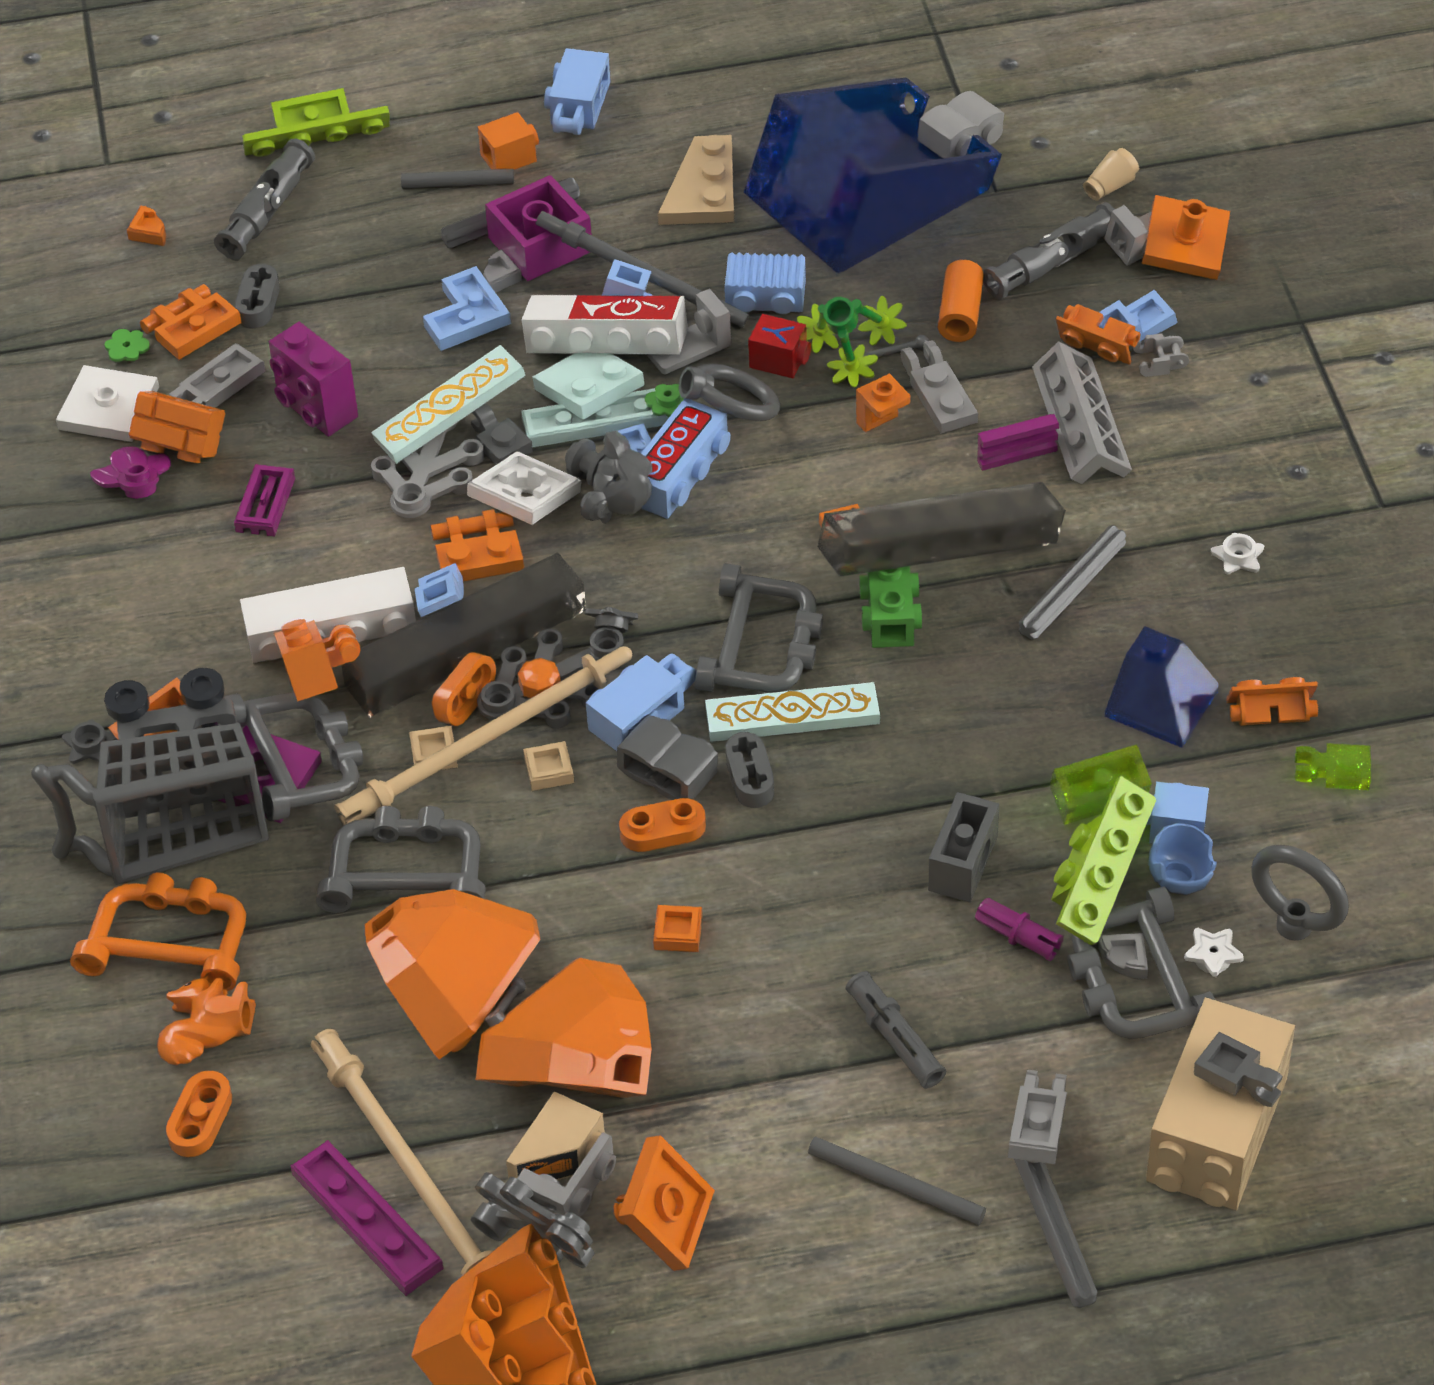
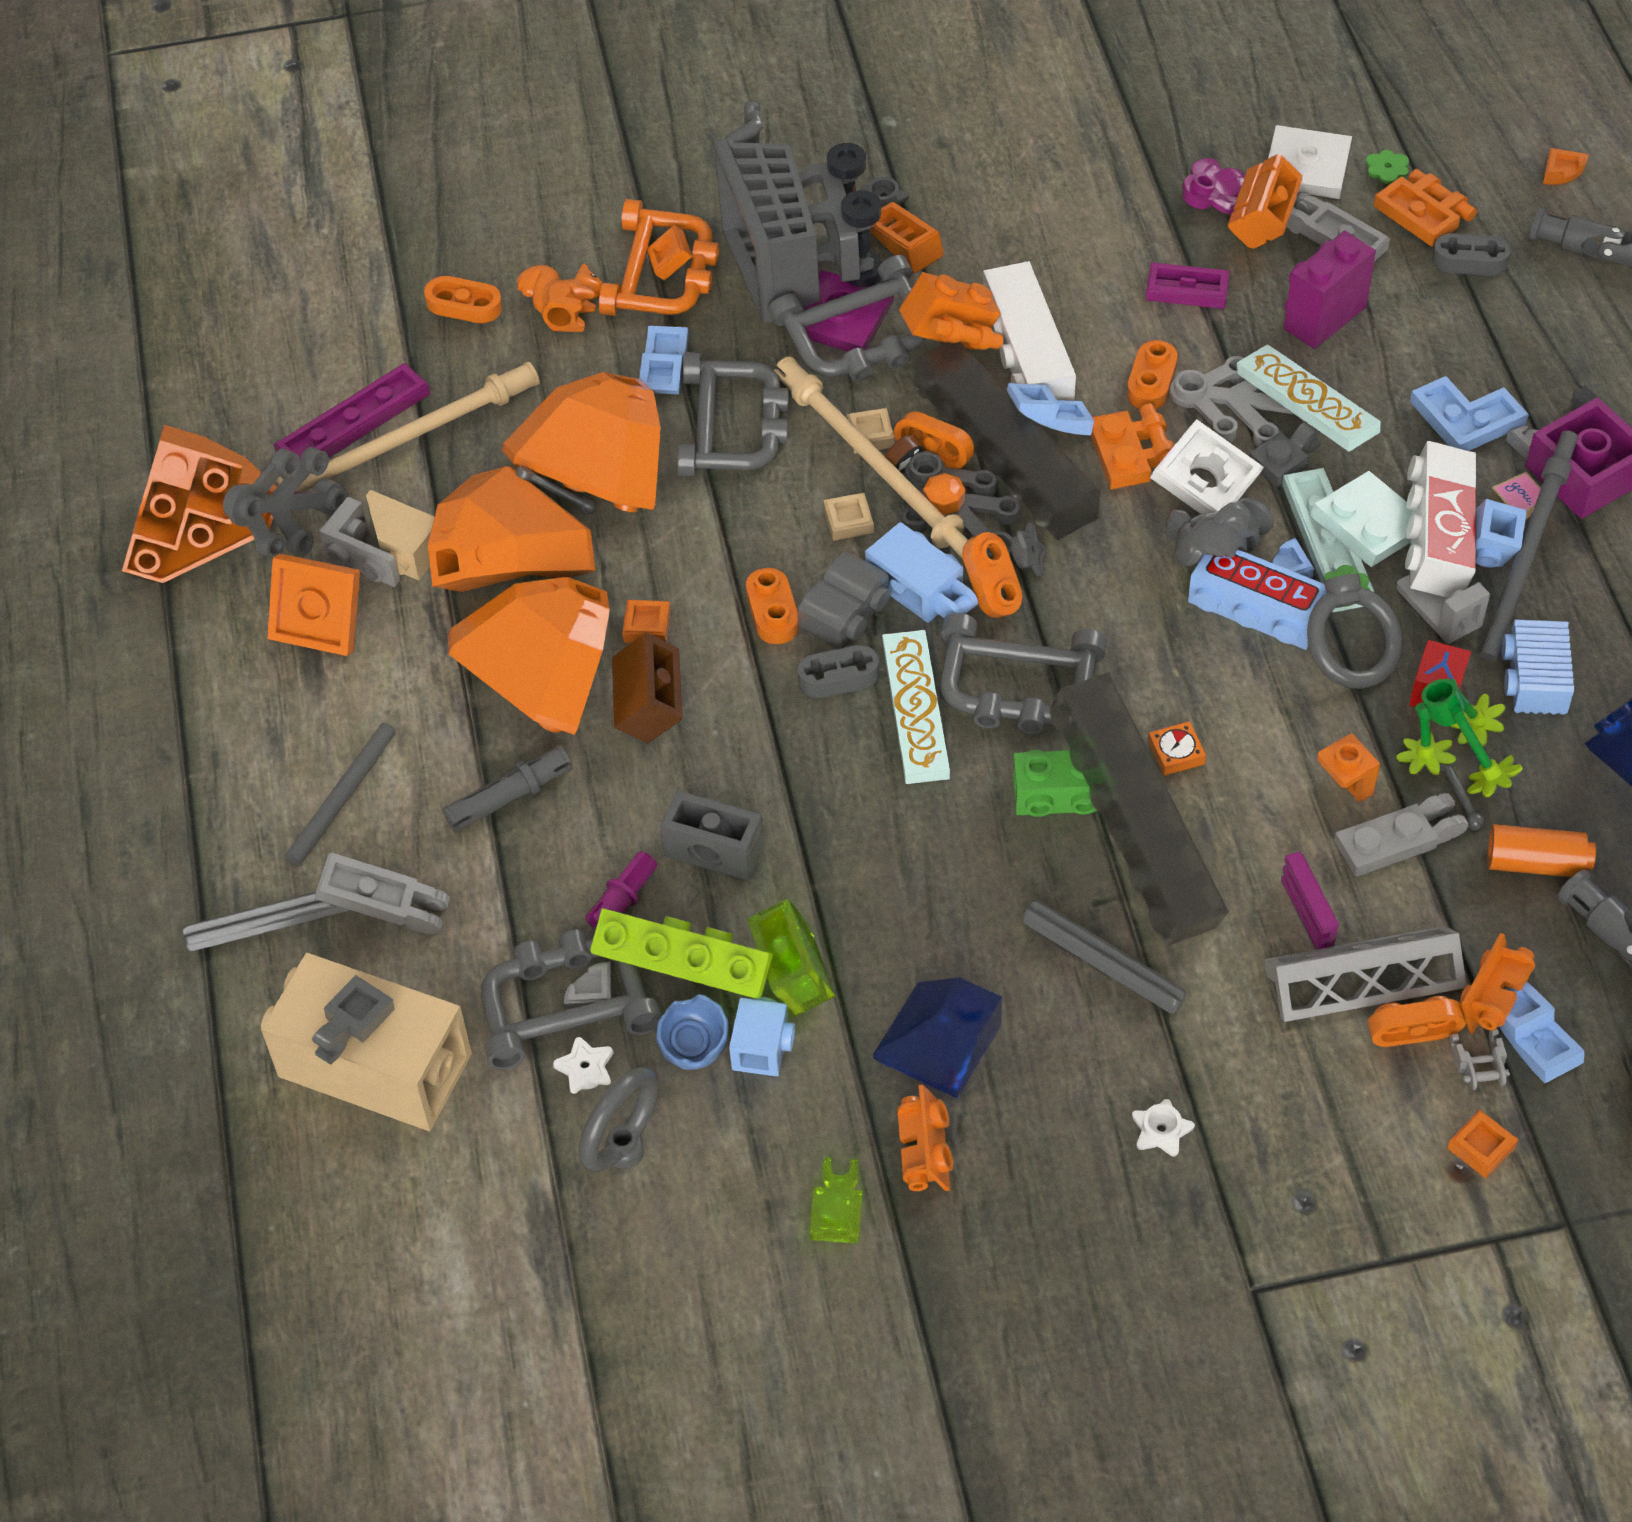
camera: 90 degrees right, 5 degrees up
none -> orange brick [447,577,610,735]
none -> reddish brown brick [612,632,682,744]
none -> light blue slope [639,326,689,395]
none -> orange tile [647,225,693,281]
none -> reddish brown tile [885,435,925,473]
none -> orange plate [962,532,1022,618]
none -> orange plate [1127,340,1178,409]
none -> orange plate [1367,996,1466,1047]
none -> orange tile [1447,1110,1519,1179]
none -> bright pink tile [1489,472,1541,520]

